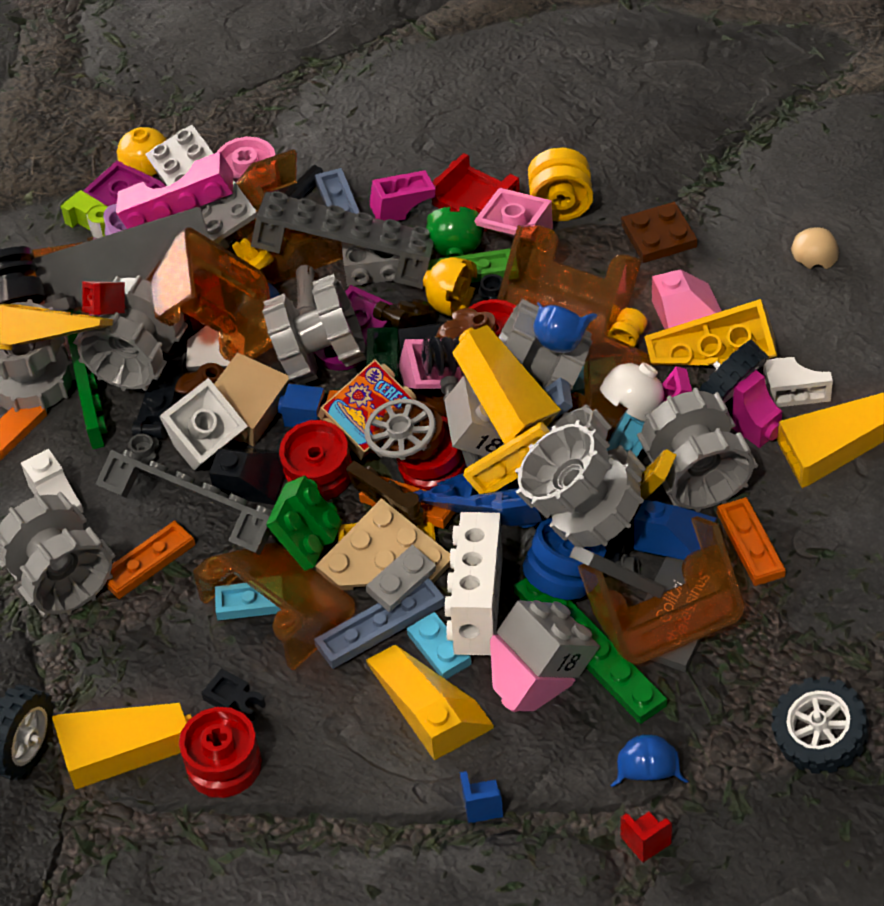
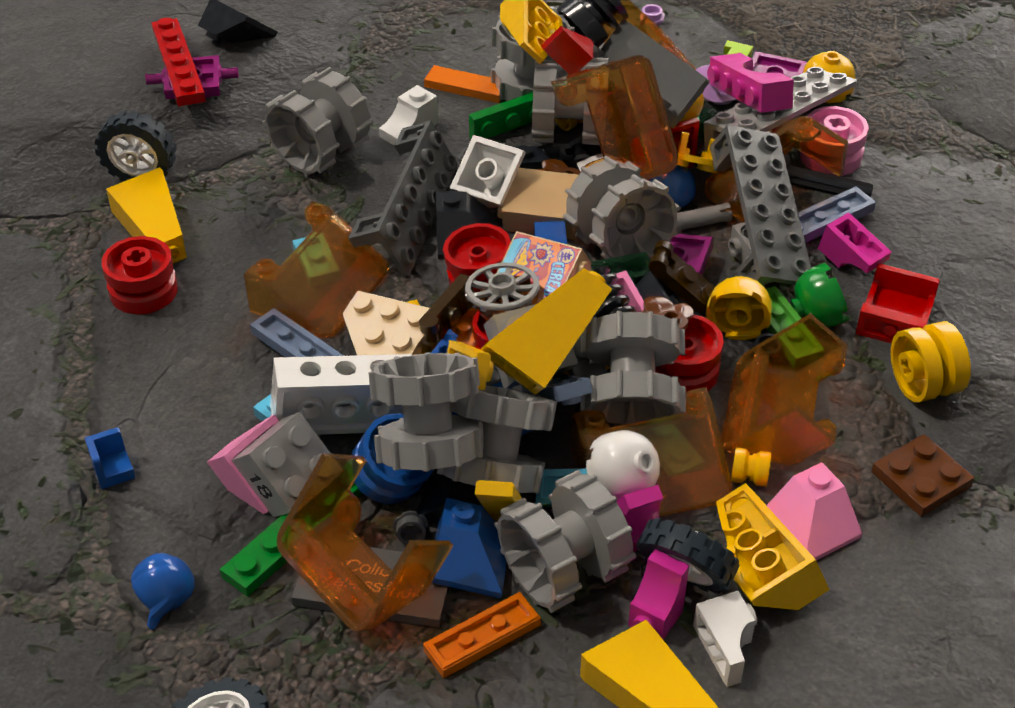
camera: 70 degrees right, 5 degrees down
orange tile [105,520,196,599] -> none
black plate [201,668,266,721] -> none
green plate [266,475,343,571] -> none
light grey plate [366,545,436,613] -> none
yellow wedge [366,645,494,761] -> none
bright pink slope [474,188,553,245] -> none
blue hair [533,302,597,353] -> none
dark grey tile [569,546,665,598] -> none
red panel [621,811,672,863] -> none
tan hair [791,227,839,269] -> none

